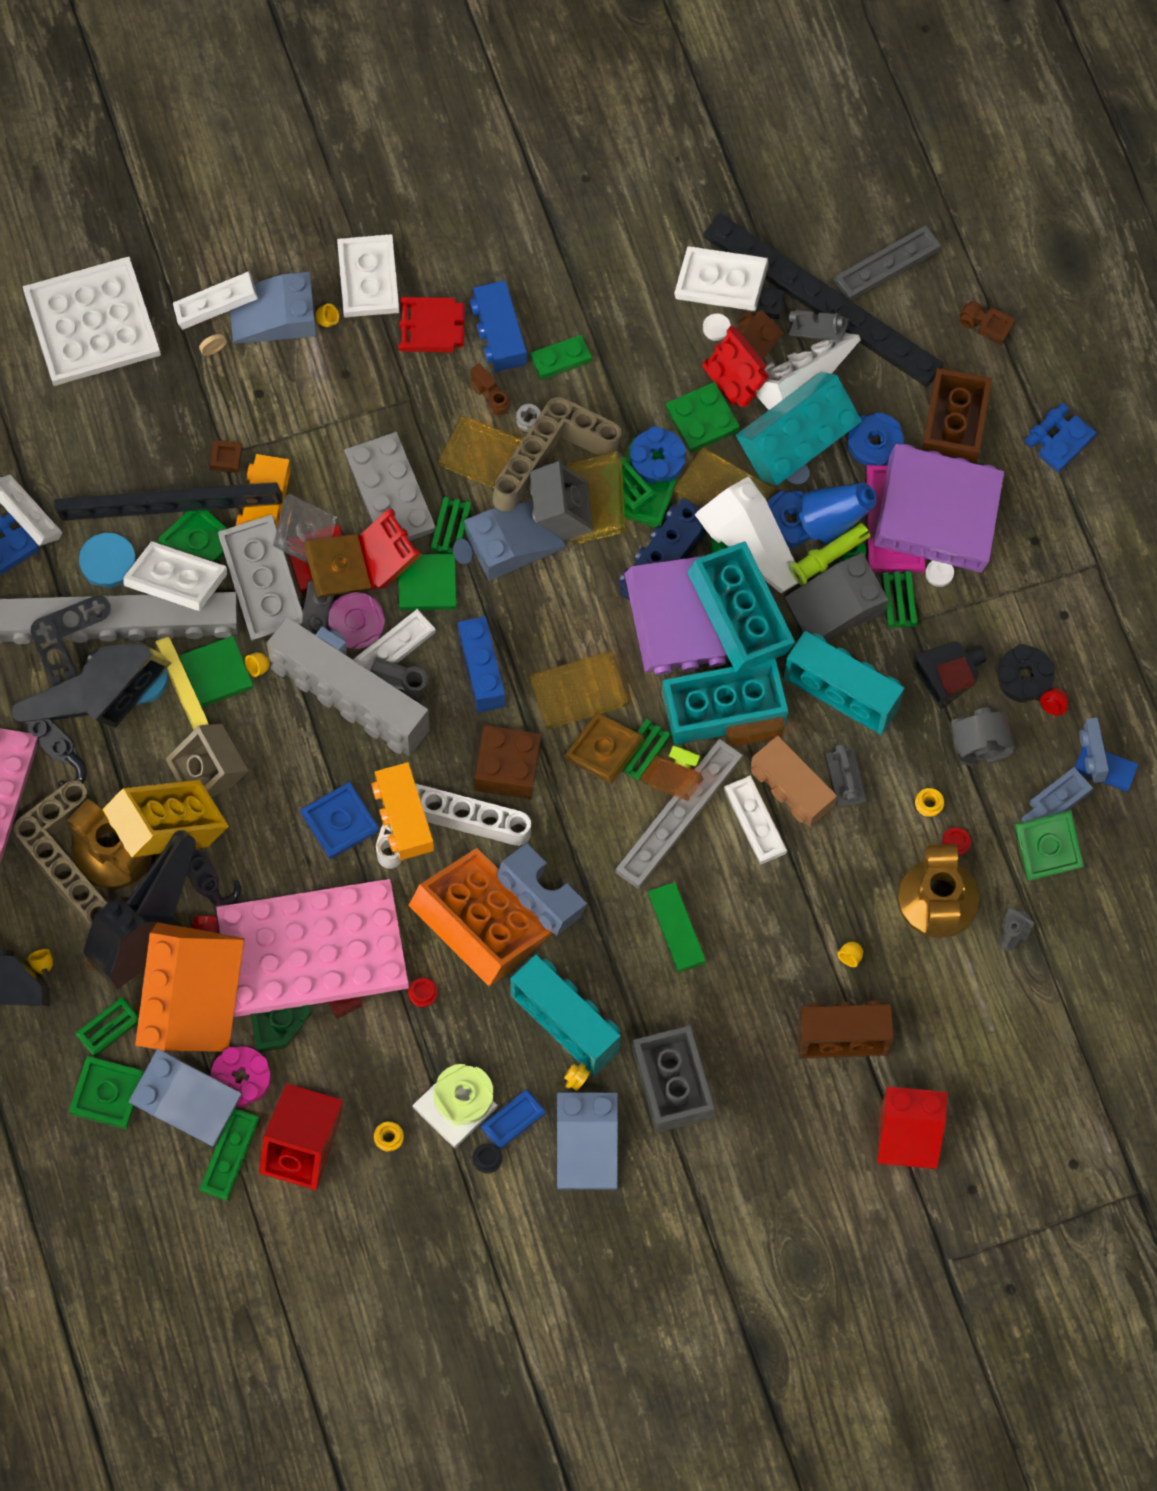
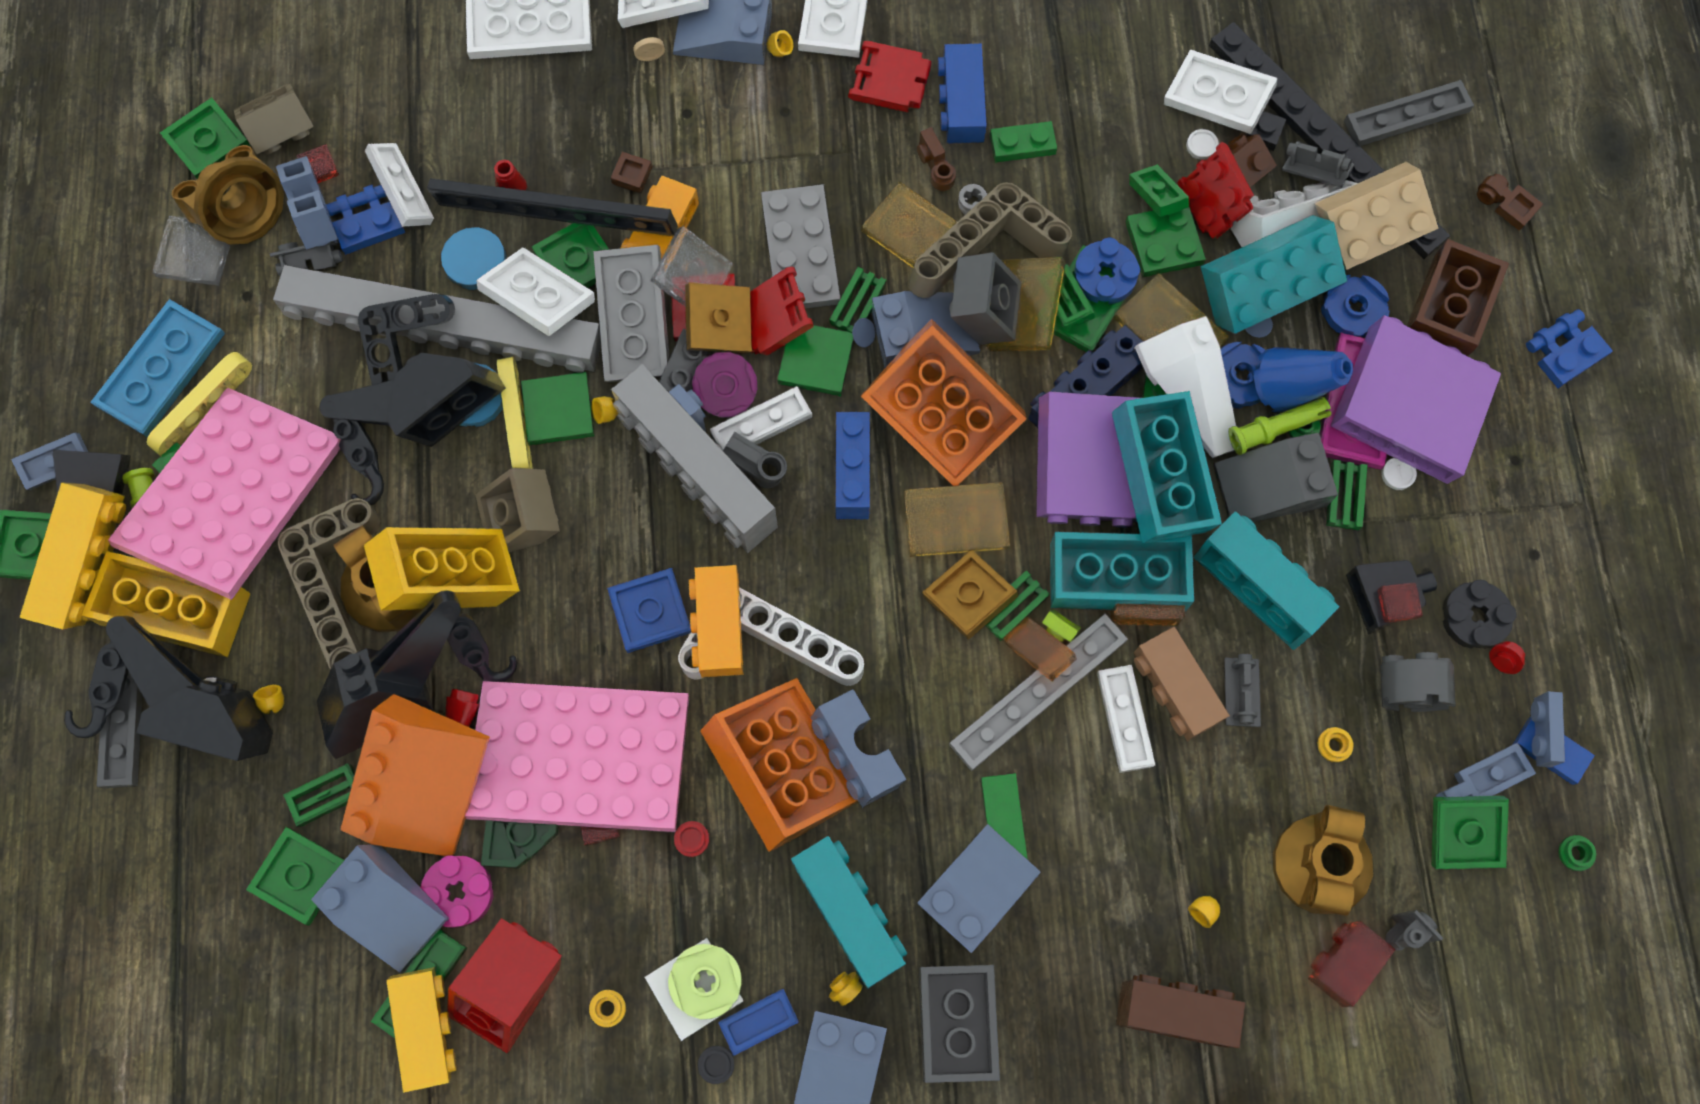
camera: 15 degrees right, 5 degrees up
reddish brown brick [474,725,541,800] -> none
red plate [942,827,971,856] -> none
none -> yellow brick [386,967,457,1093]
none -> red cone [494,160,527,191]
none -> orange slope [861,319,1027,488]
none -> sand blue slope [917,824,1041,953]
none -> green plate [1129,164,1189,218]
none -> clear red brick [1308,921,1396,1007]
none -> tan brick [1315,162,1439,270]
none -> green plate [1558,835,1596,871]

